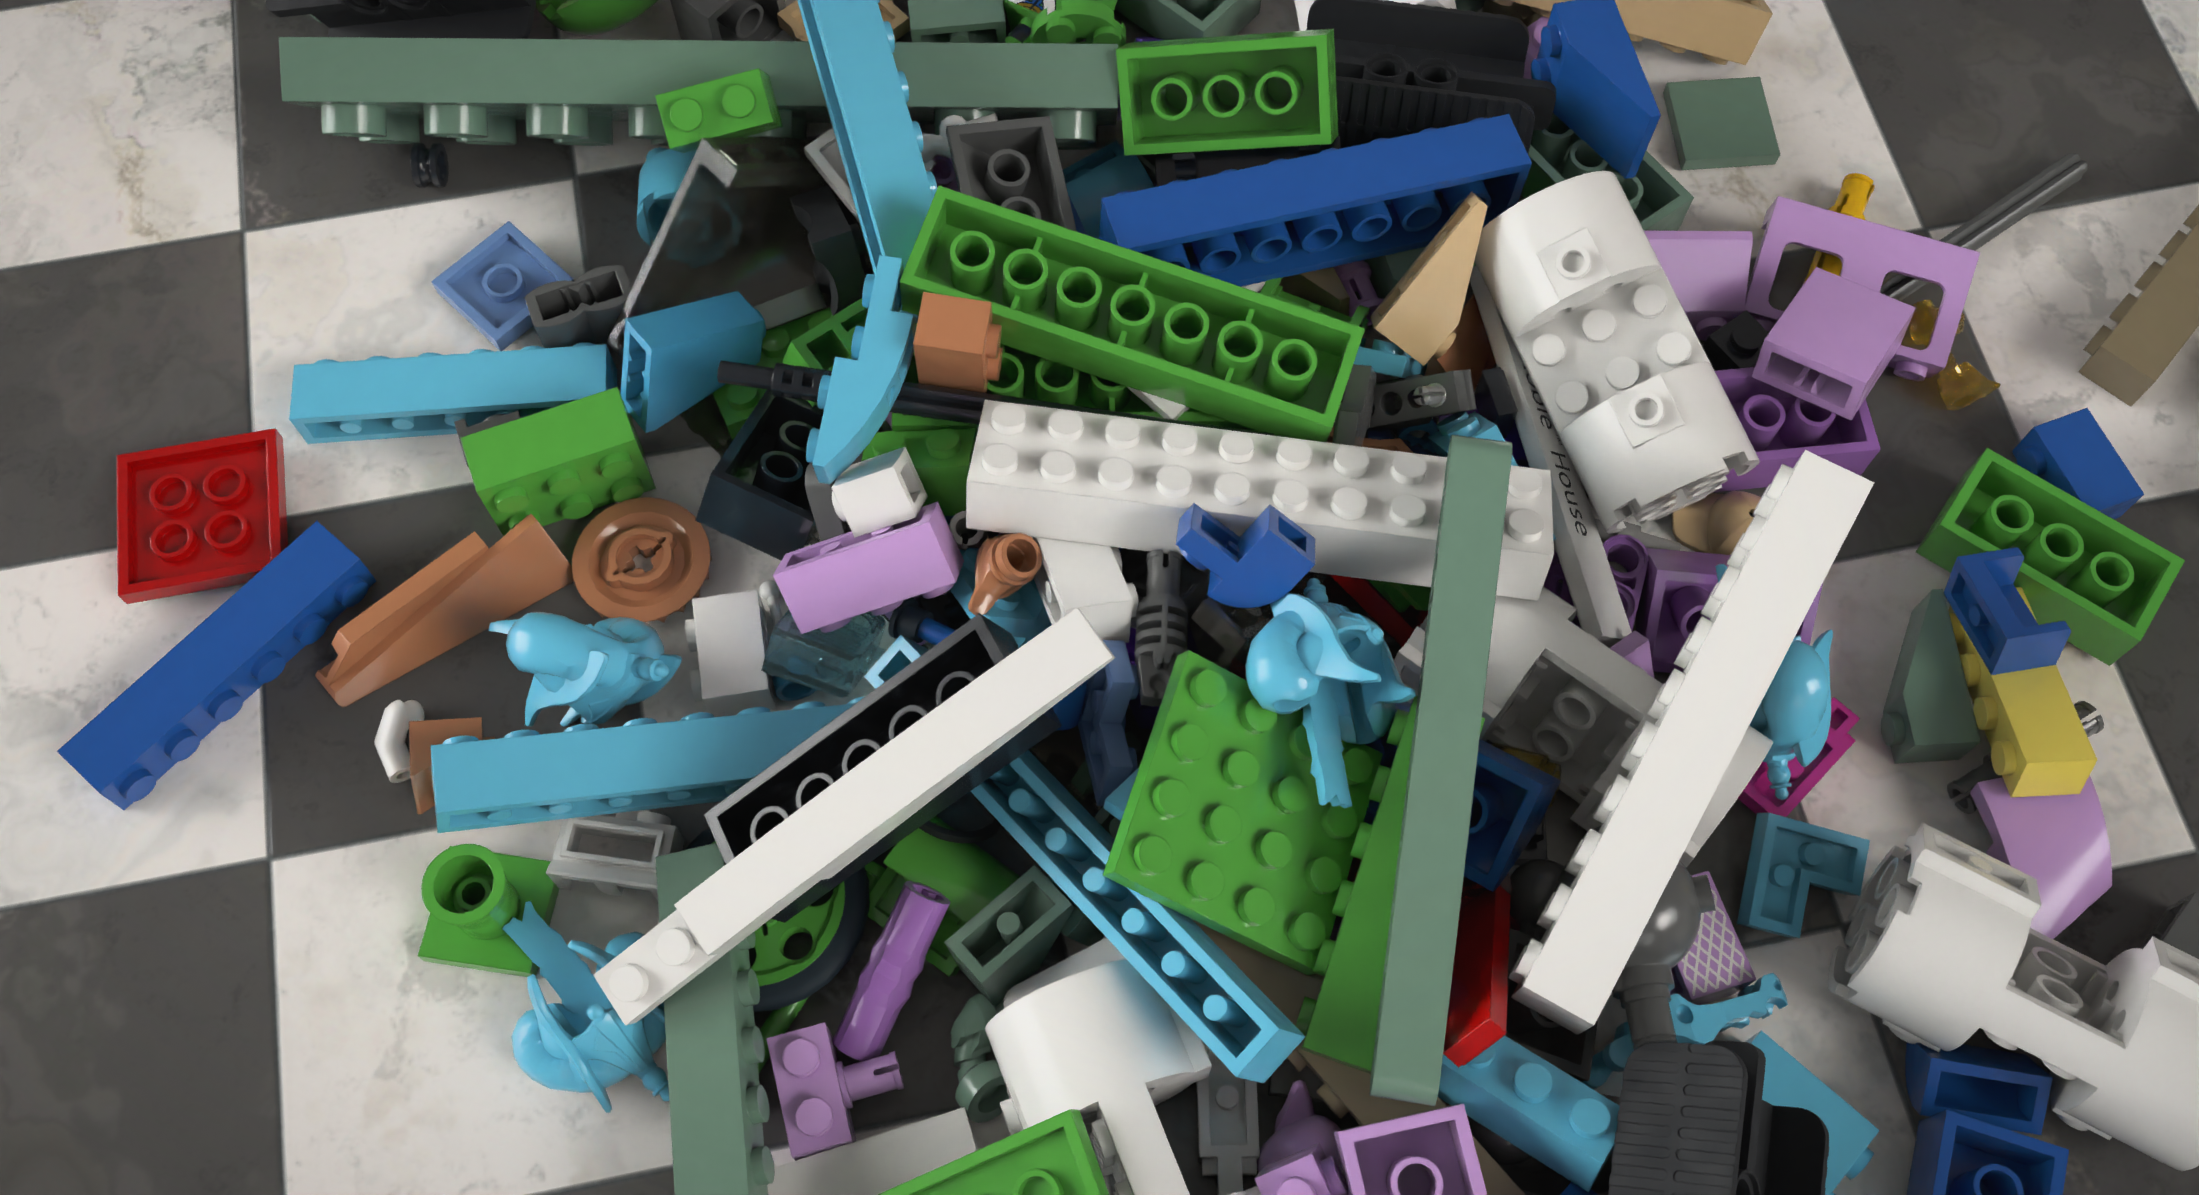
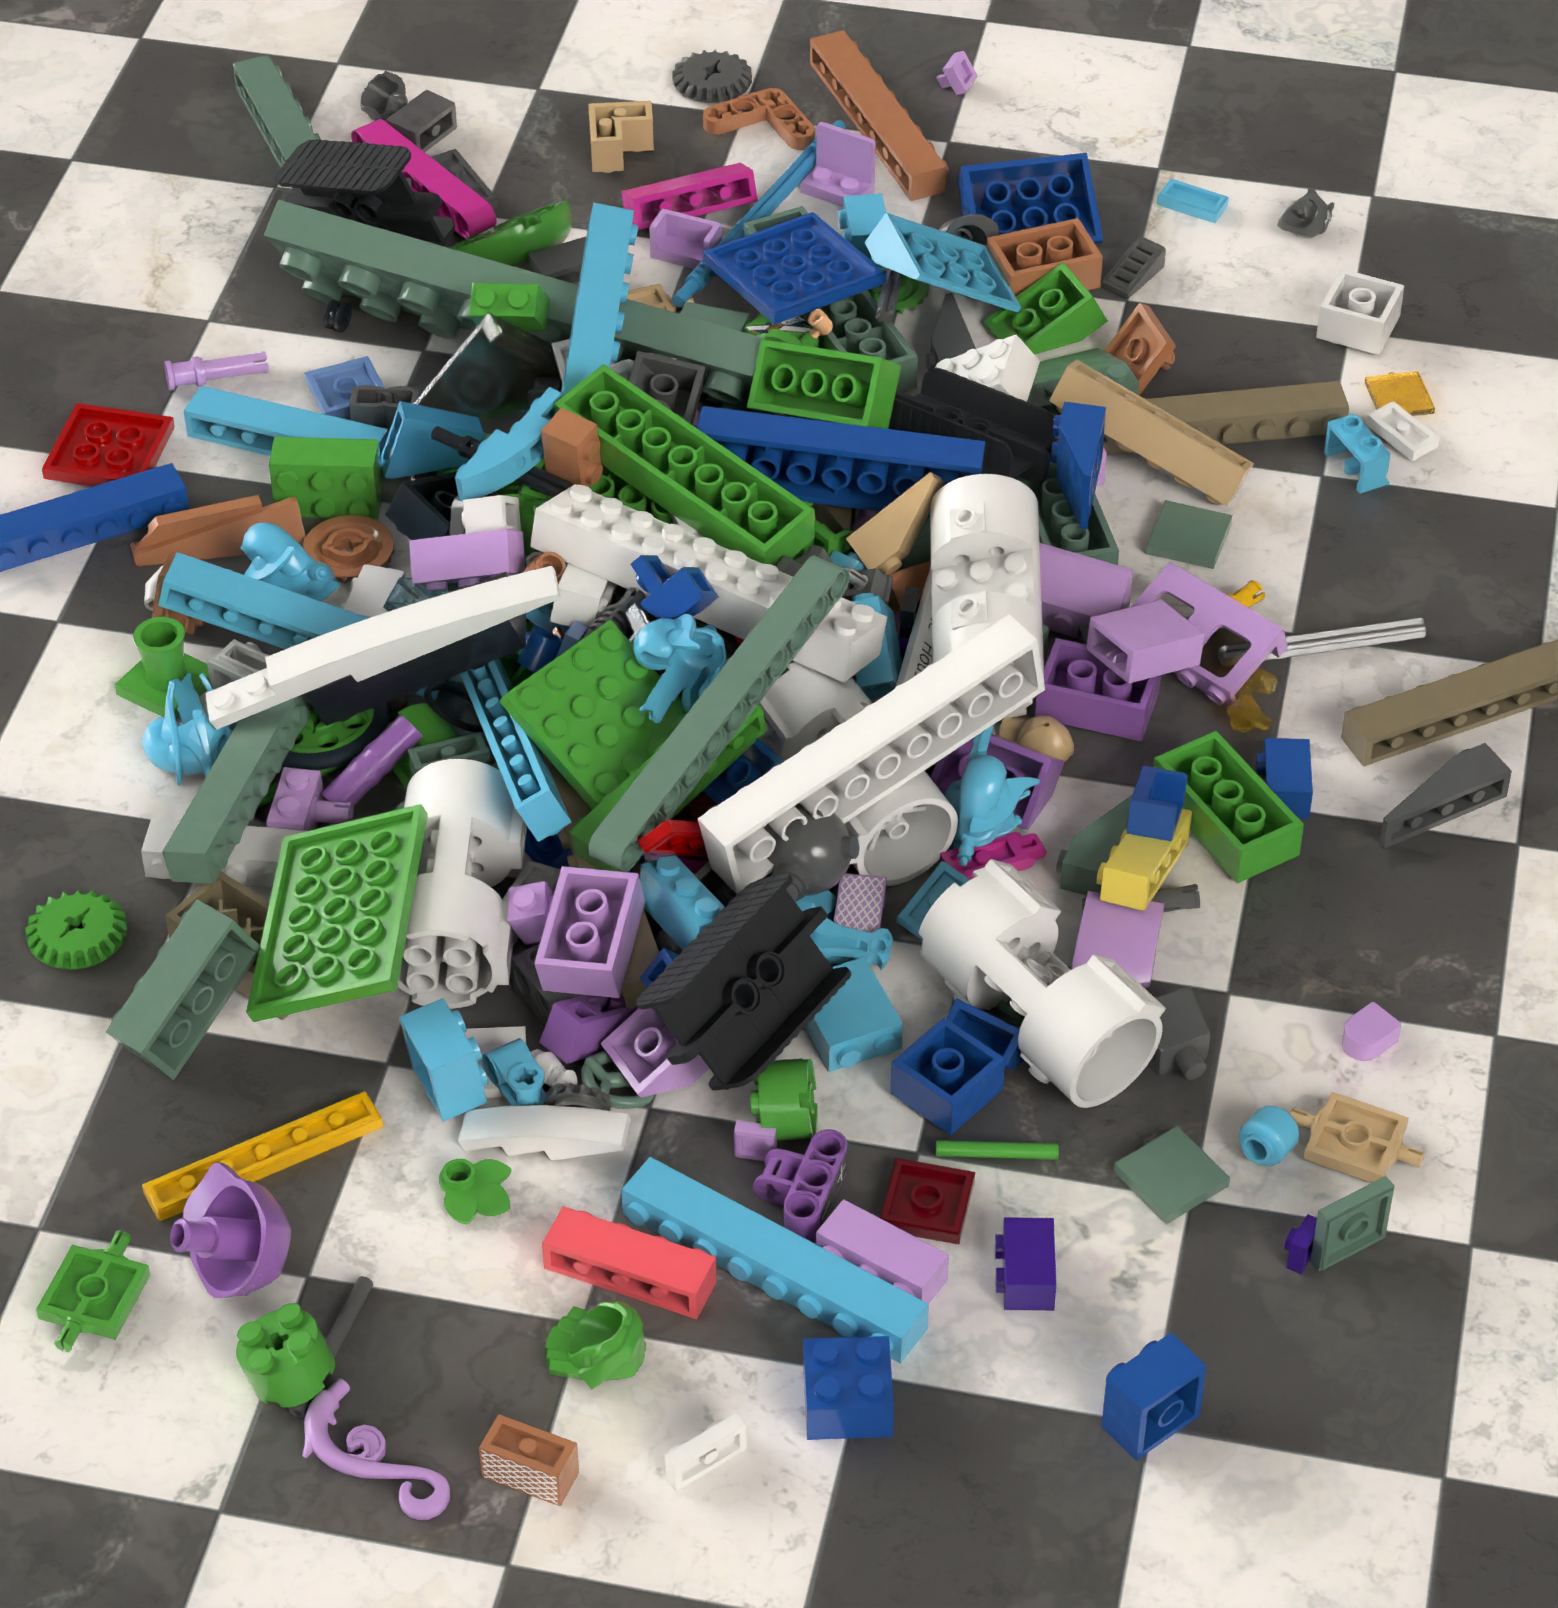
camera: 25 degrees right, 20 degrees down
none -> lavender pin [164,351,269,391]

